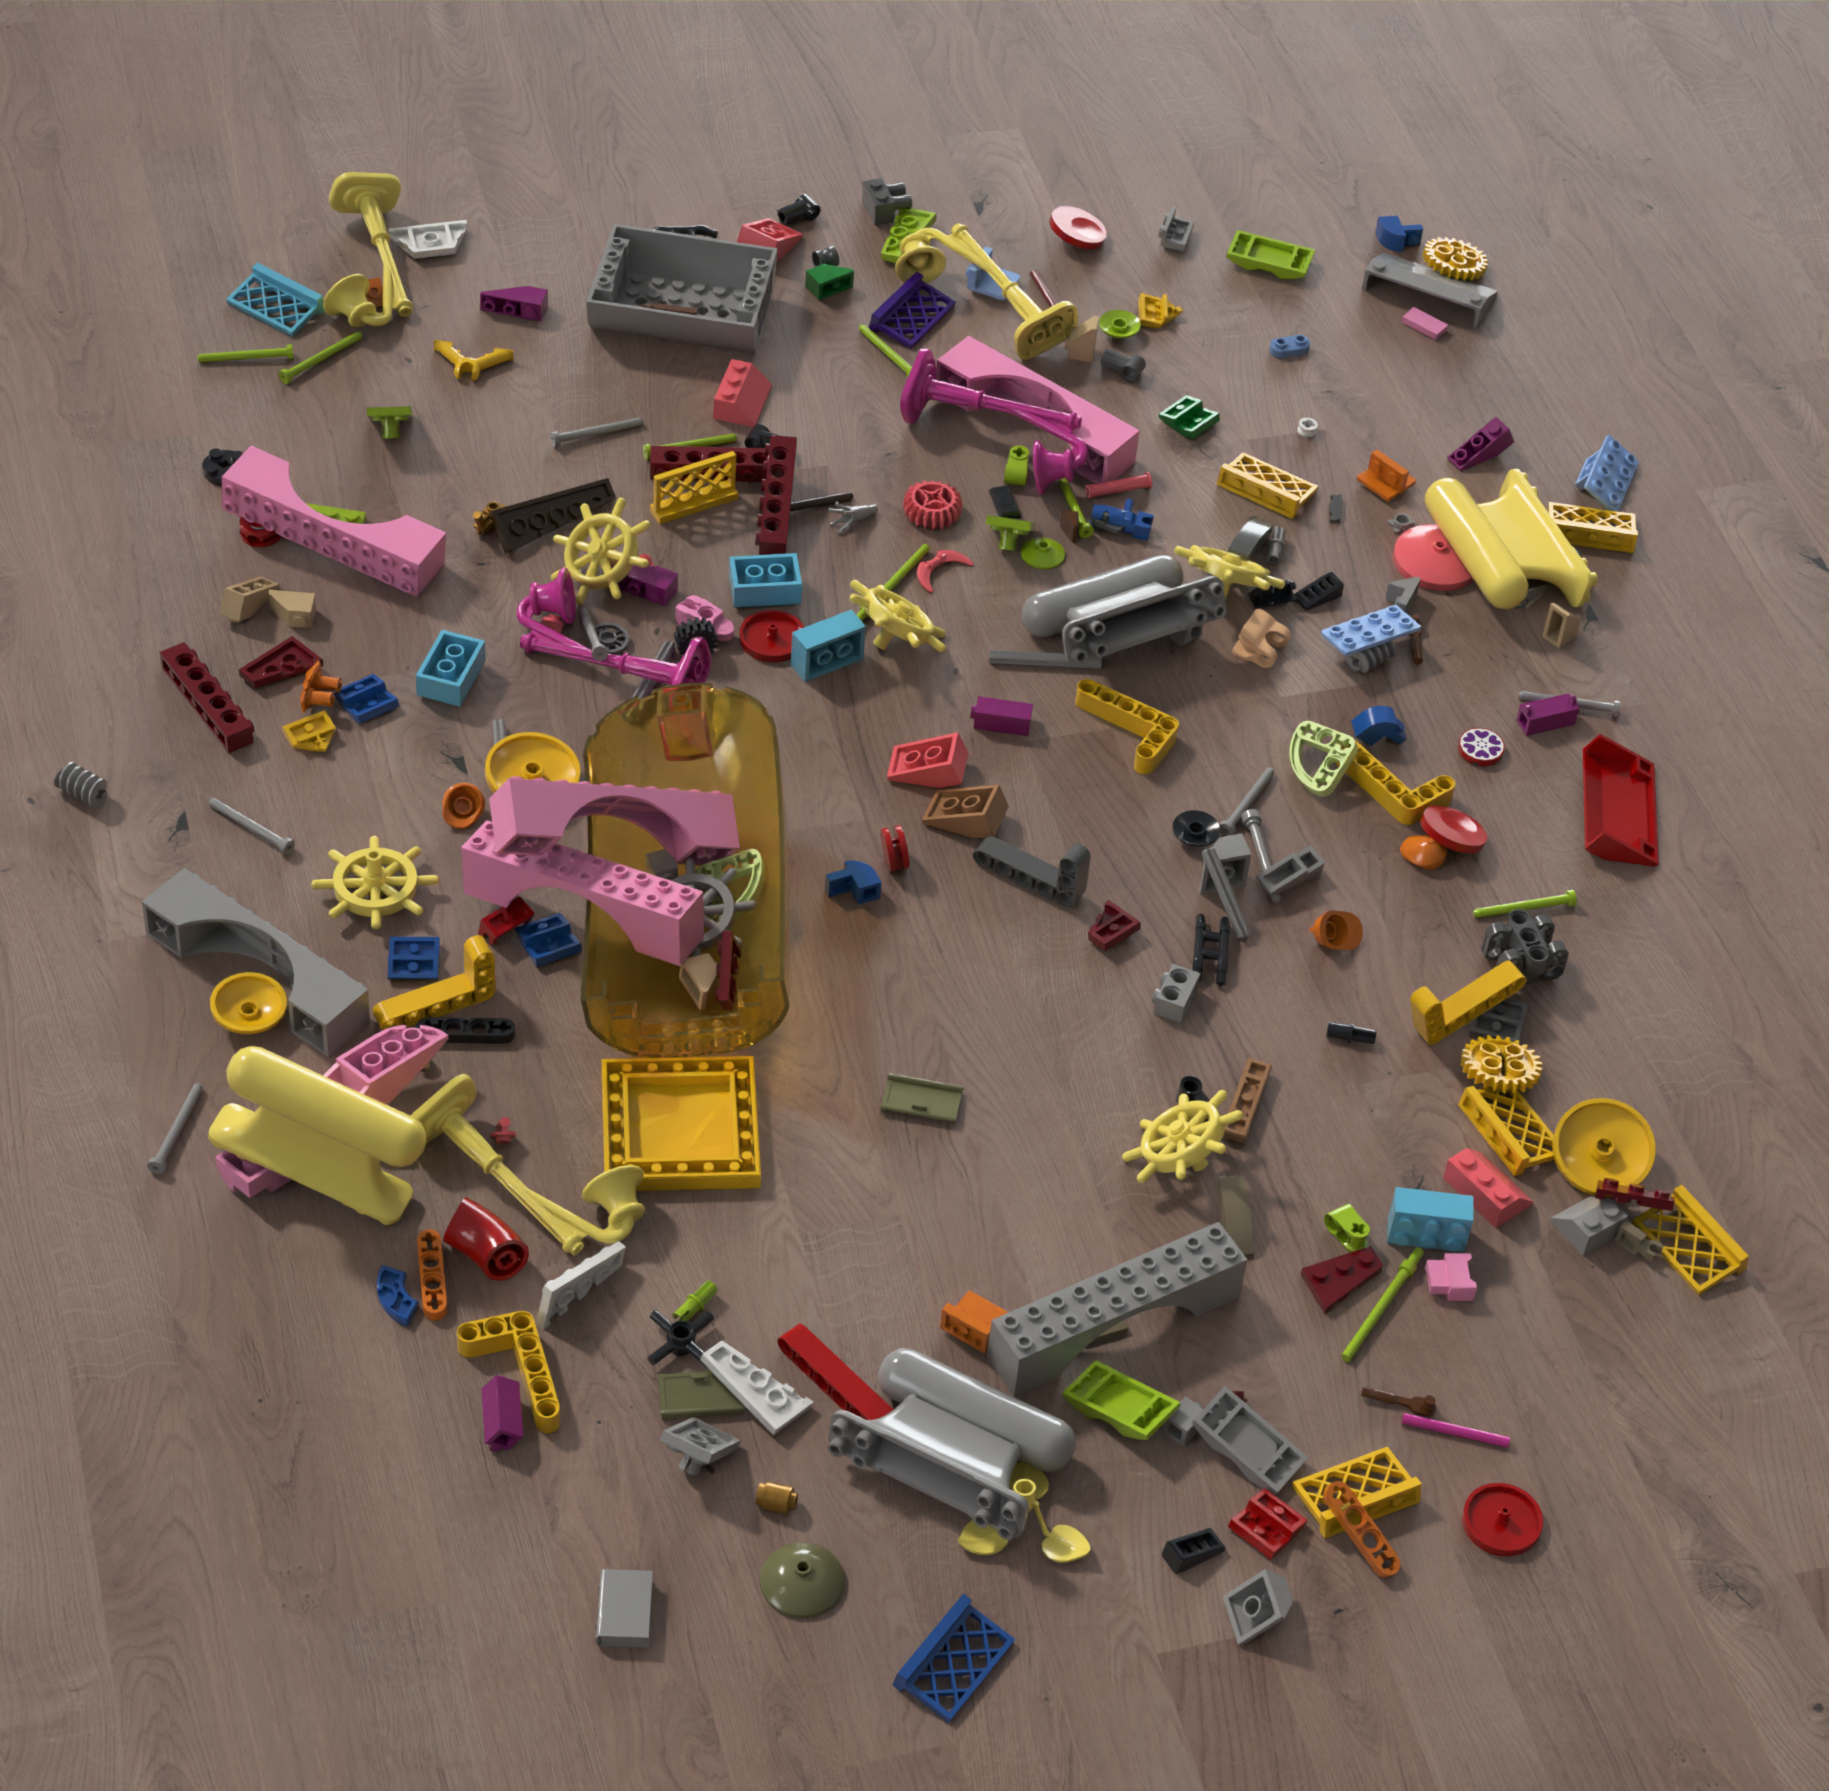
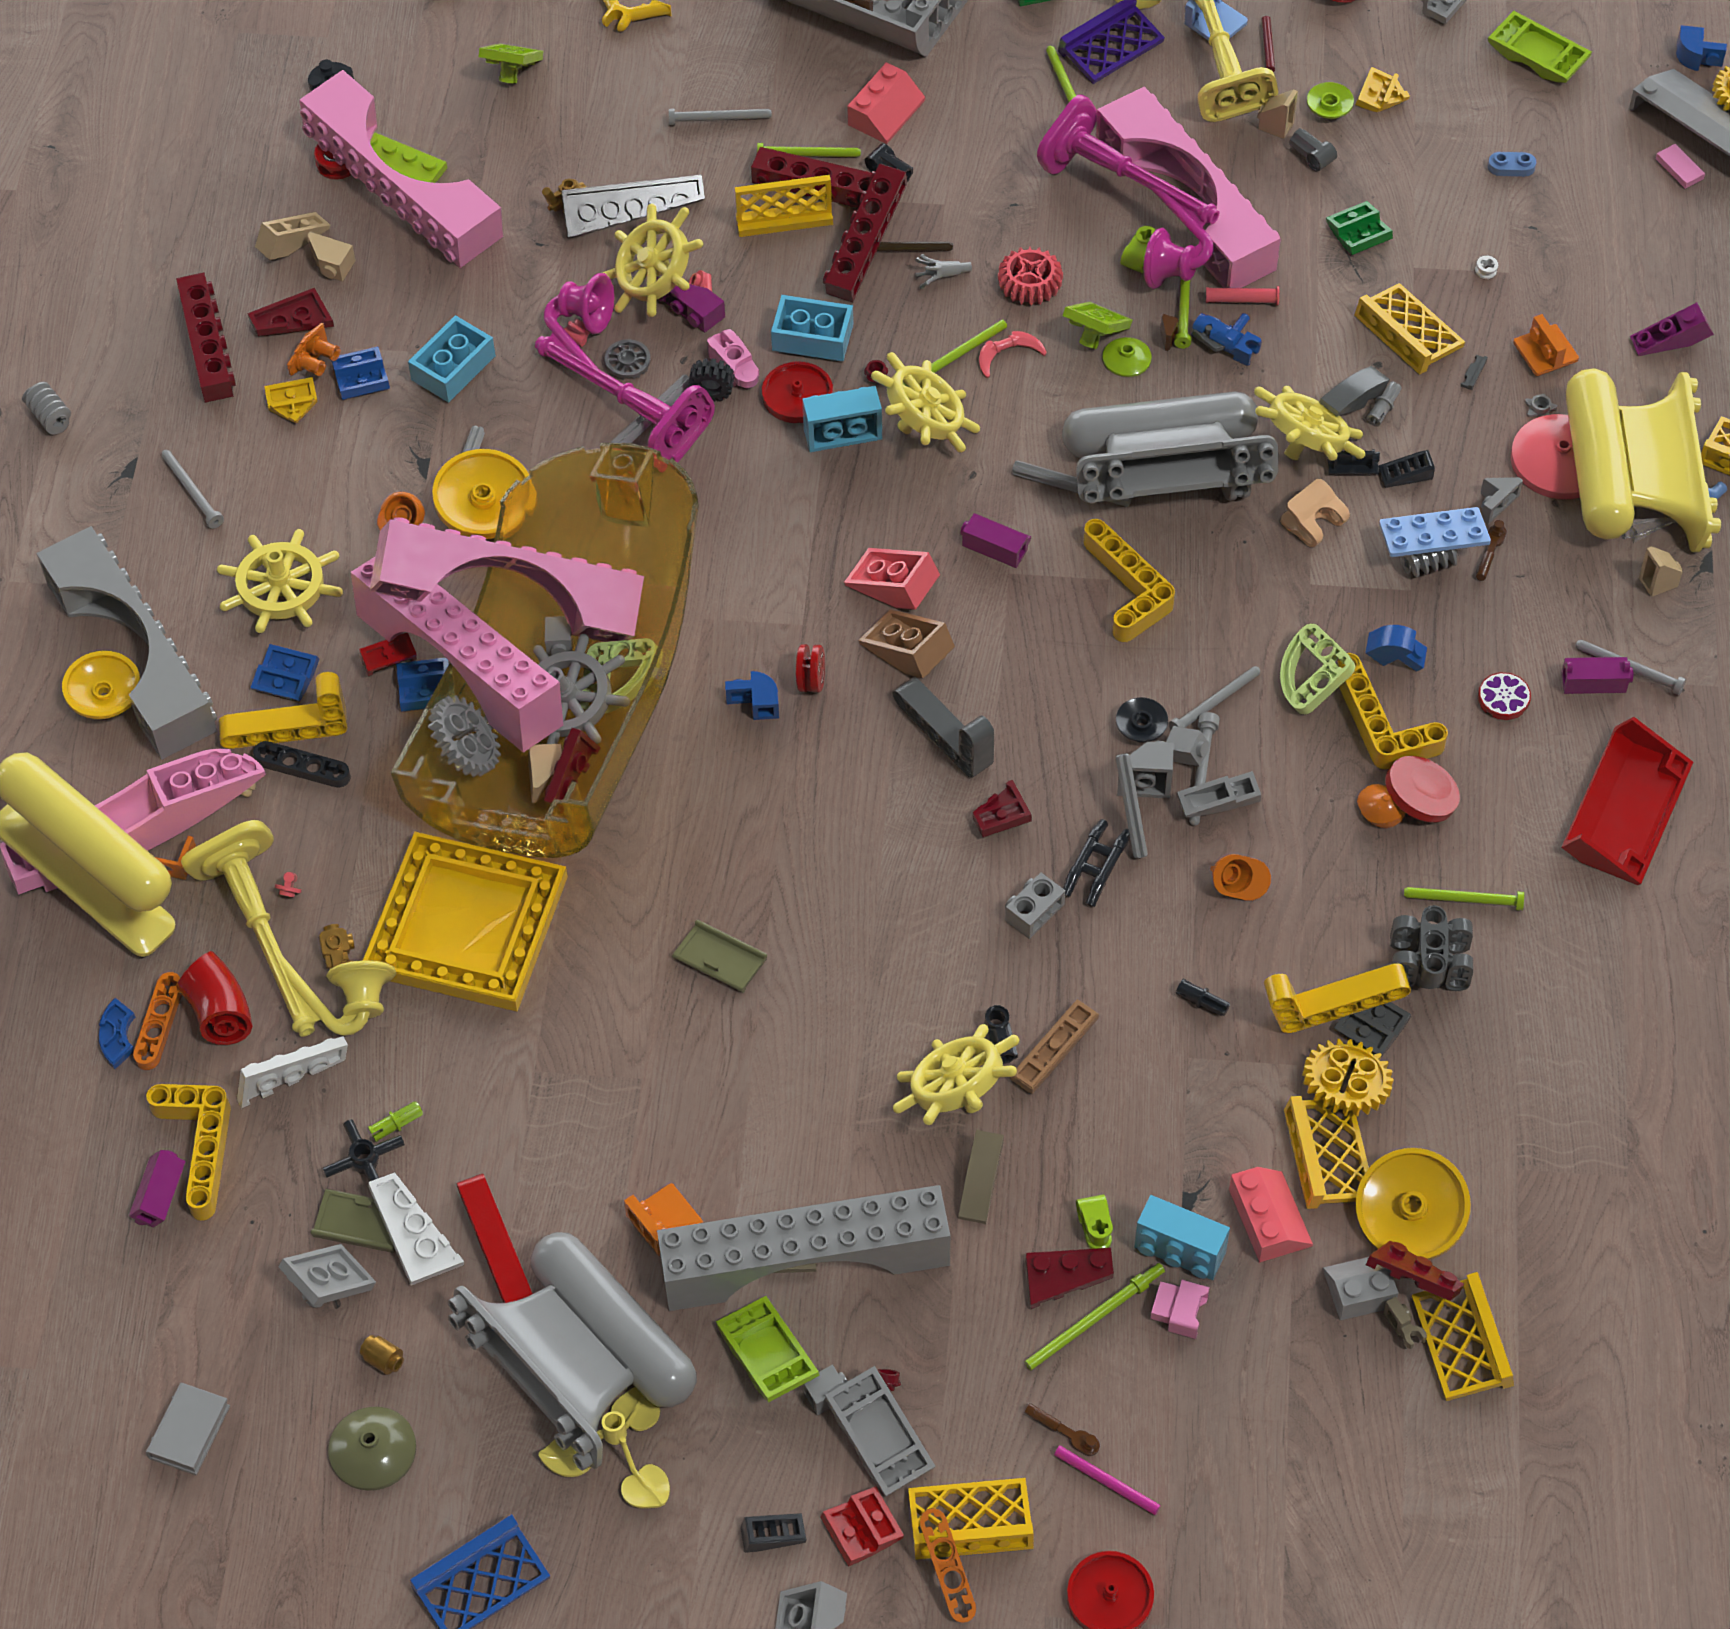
camera: 25 degrees right, 10 degrees up
light grey bar [579,608,608,661] -> none
black tile [989,485,1022,519] -> none
none -> pearl gold piece [319,924,355,969]
none -> light grey gear [428,695,501,777]
none -> dark red plate [864,360,888,383]
none -> light grey brick [1166,726,1210,766]

